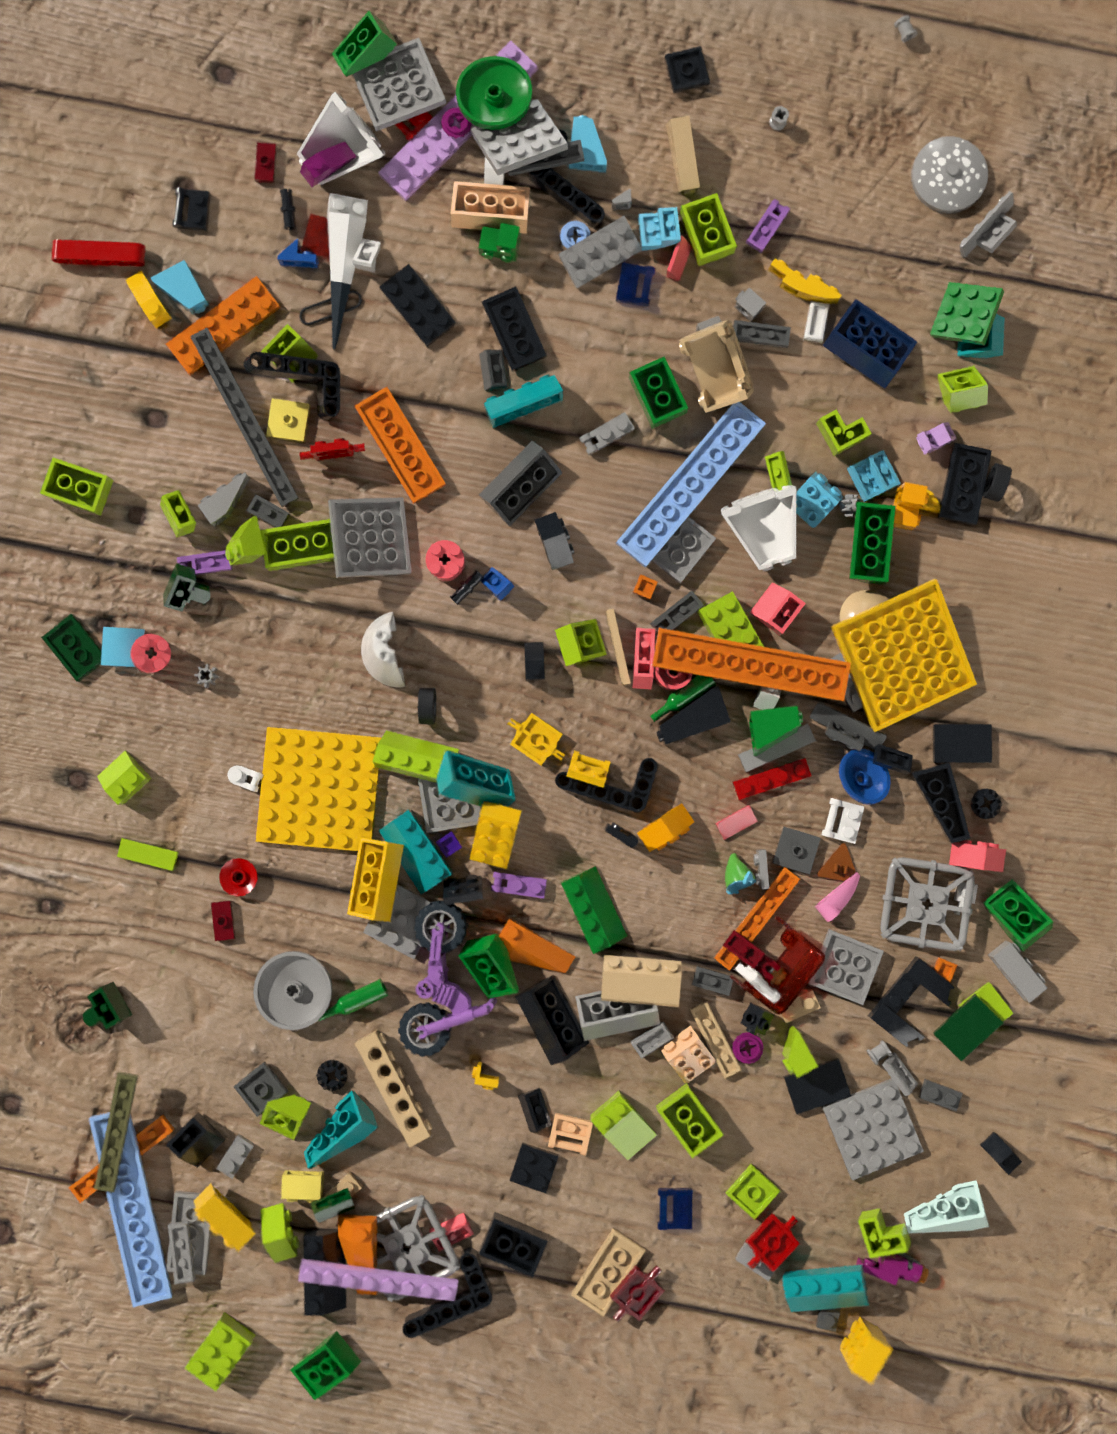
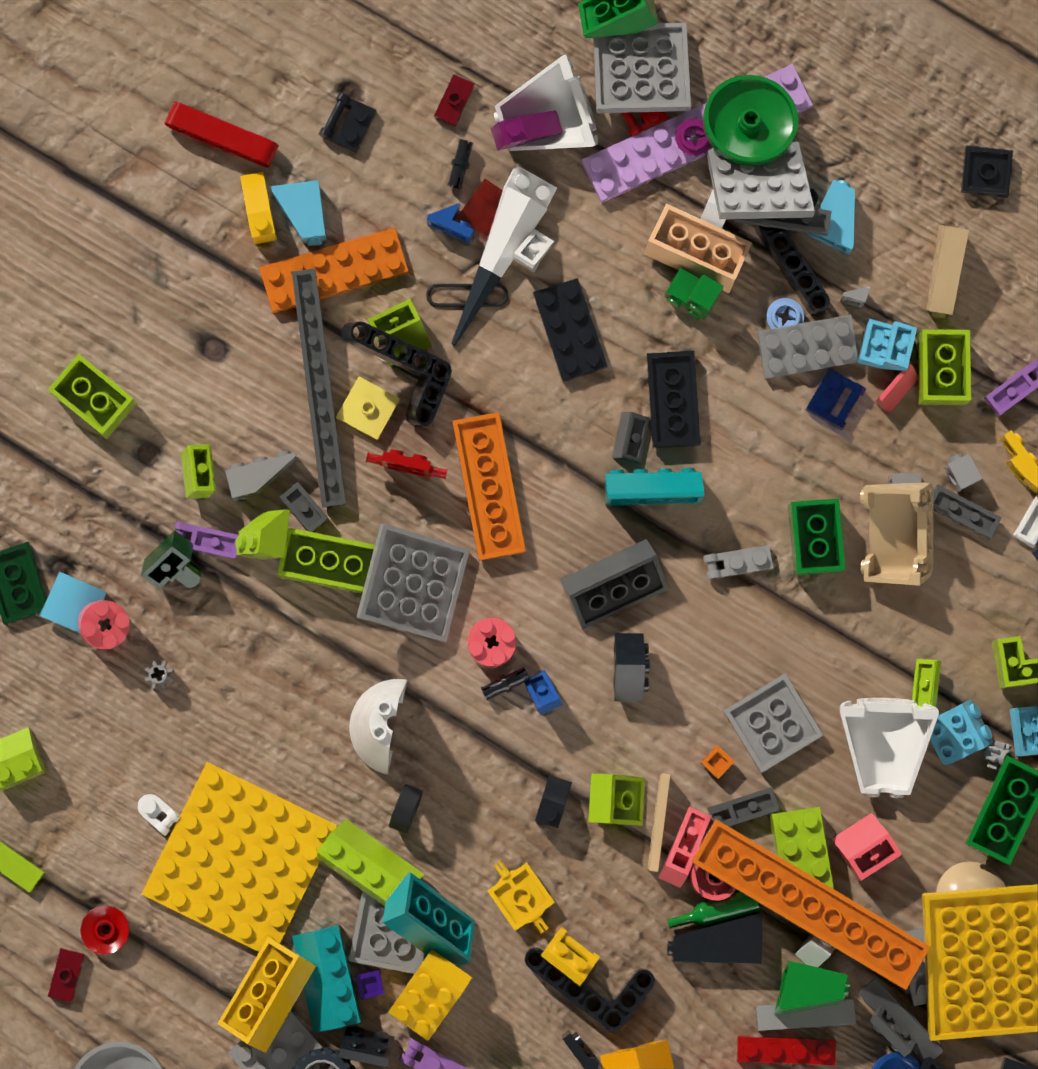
camera: 20 degrees right, 5 degrees down
light blue plate [616,402,766,568] -> none

